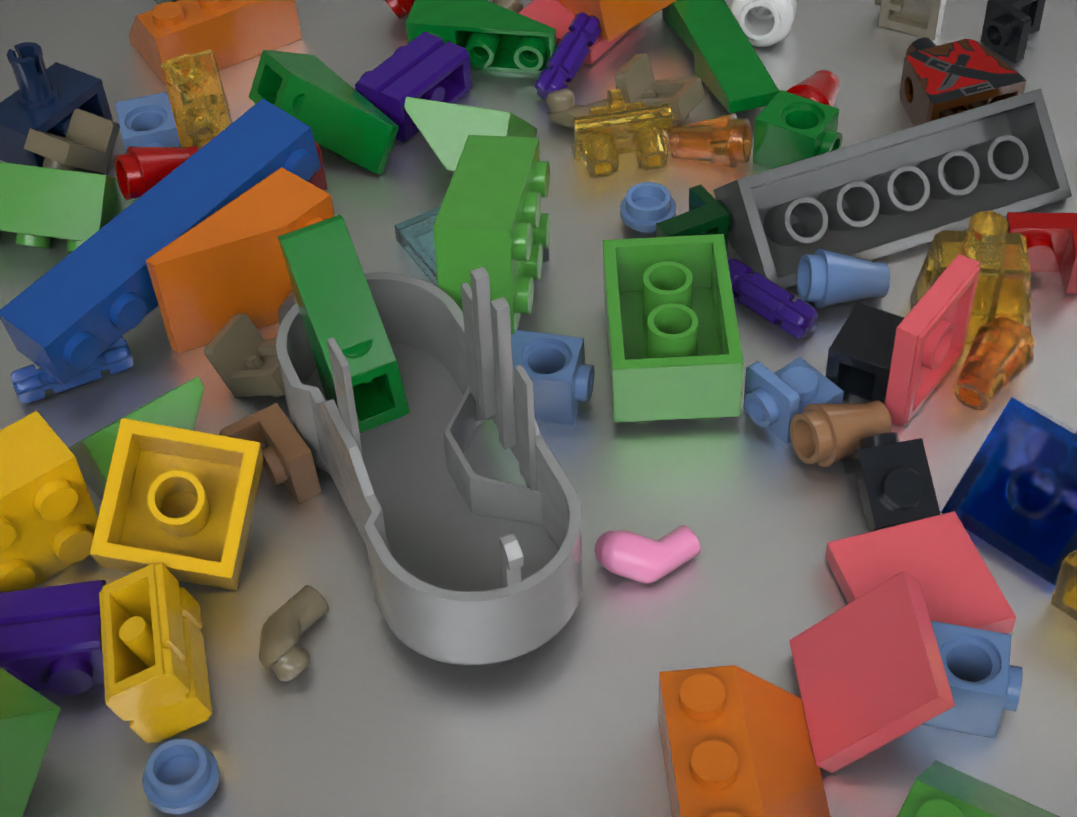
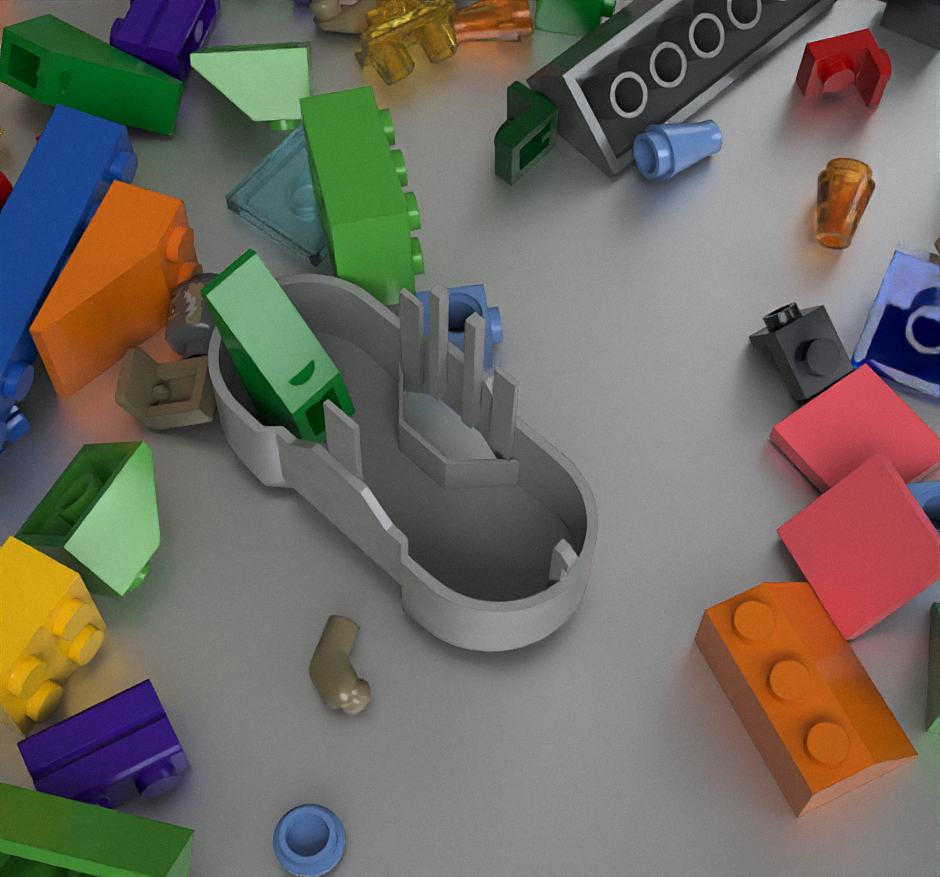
camera: 25 degrees left, 15 degrees up
yellow brick [90,418,264,591] -> none
yellow brick [99,563,212,743] -> none
medium nougat bracket [219,403,322,504] -> none
bright pink arm [594,525,701,584] -> none
bright green brick [603,234,744,423] -> none
medium blue plate [620,182,676,233] -> none
dark purple axle [728,259,819,339] -> none
medium blue bracket [743,357,844,444] -> none
medium nougat cone [790,400,892,467] -> none
black brick [825,302,904,405] -> none
coral tile [885,254,981,427] -> none
clear yellow torso [909,211,1031,348] -> none

